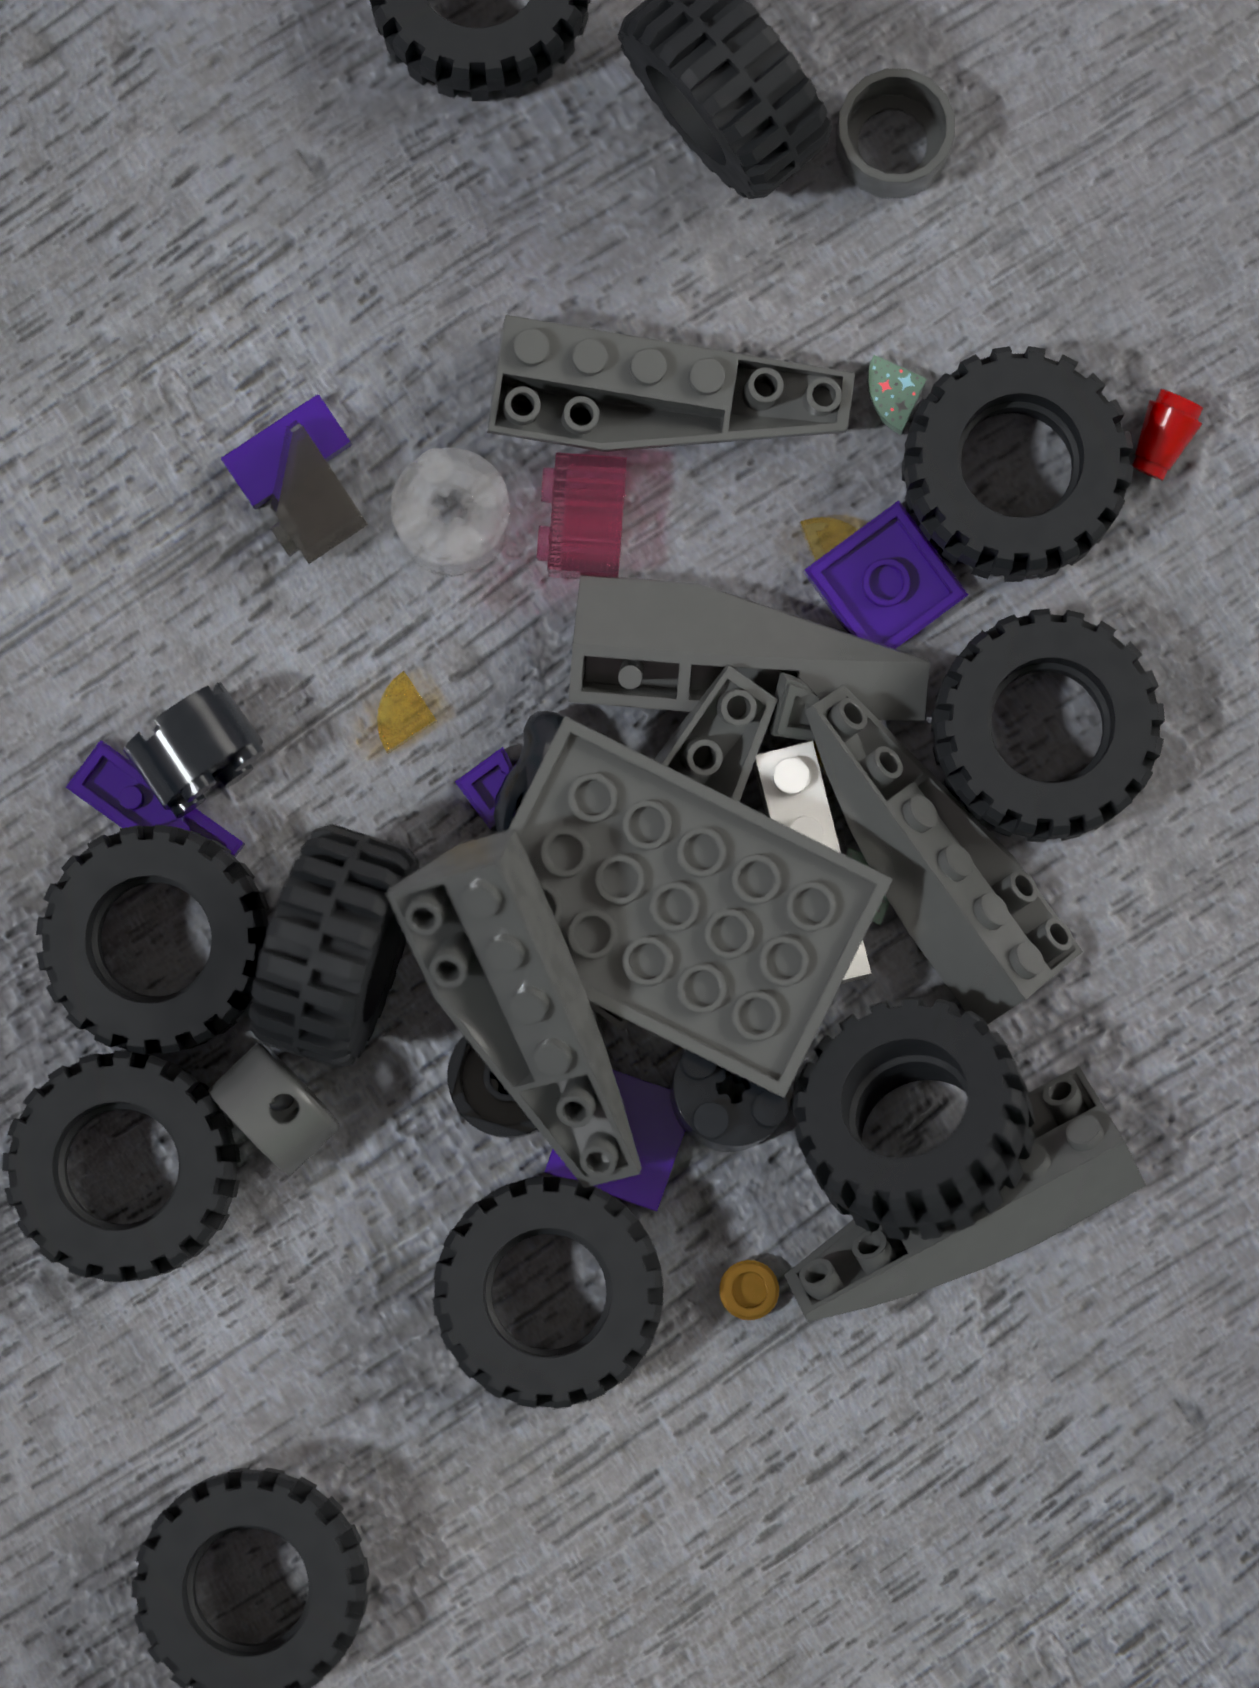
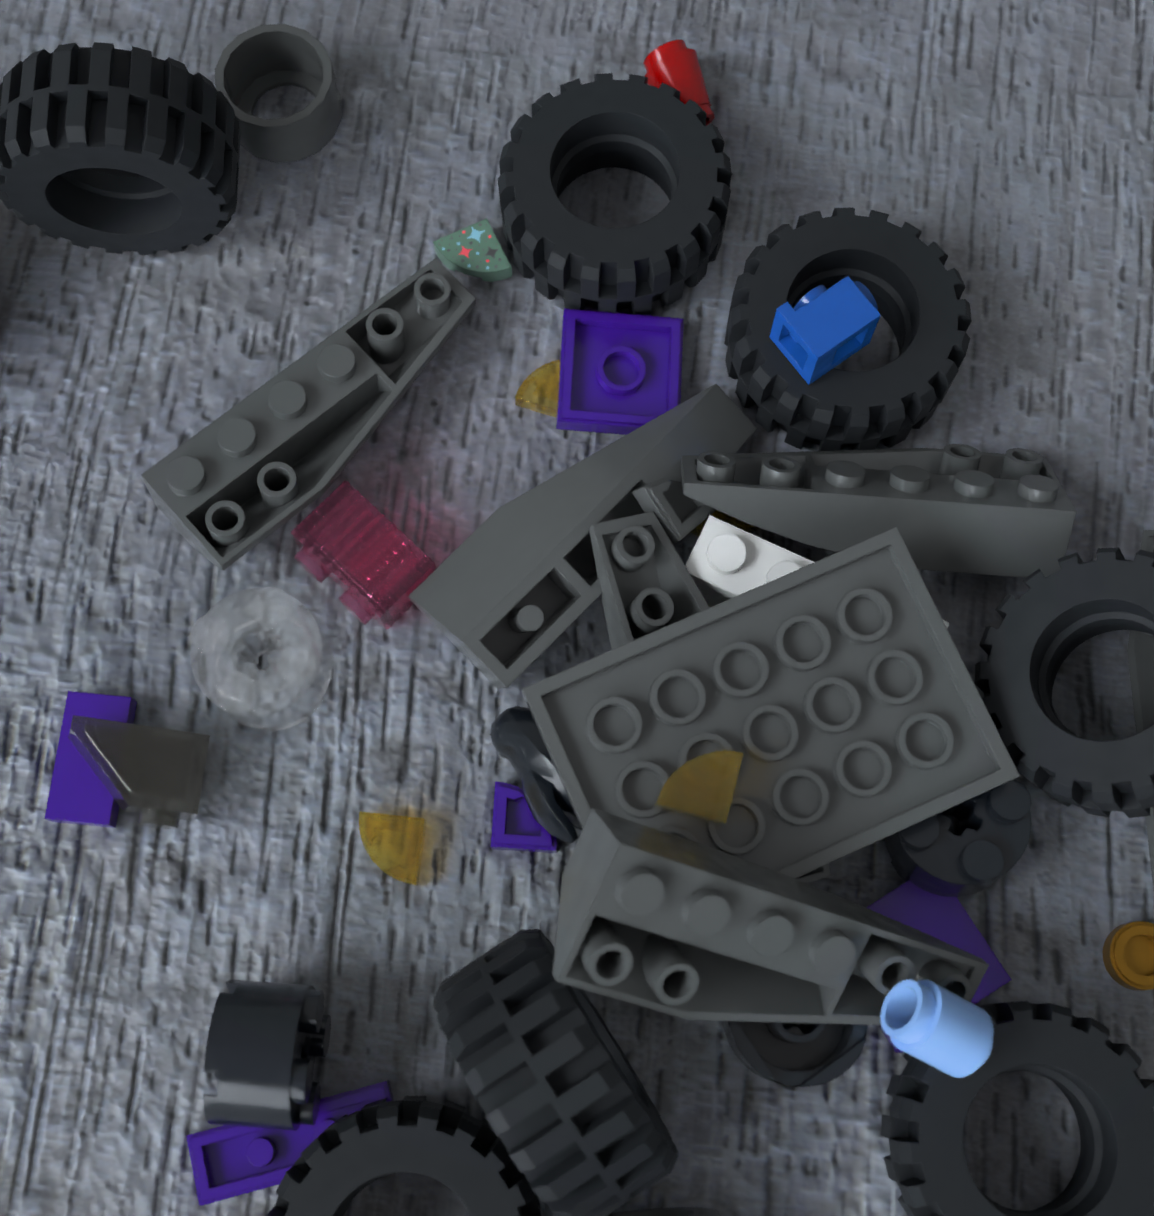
camera: 50 degrees left, 10 degrees down
none -> clear yellow tile [655,751,744,824]
none -> blue brick [769,276,881,385]
none -> light blue brick [880,979,994,1078]

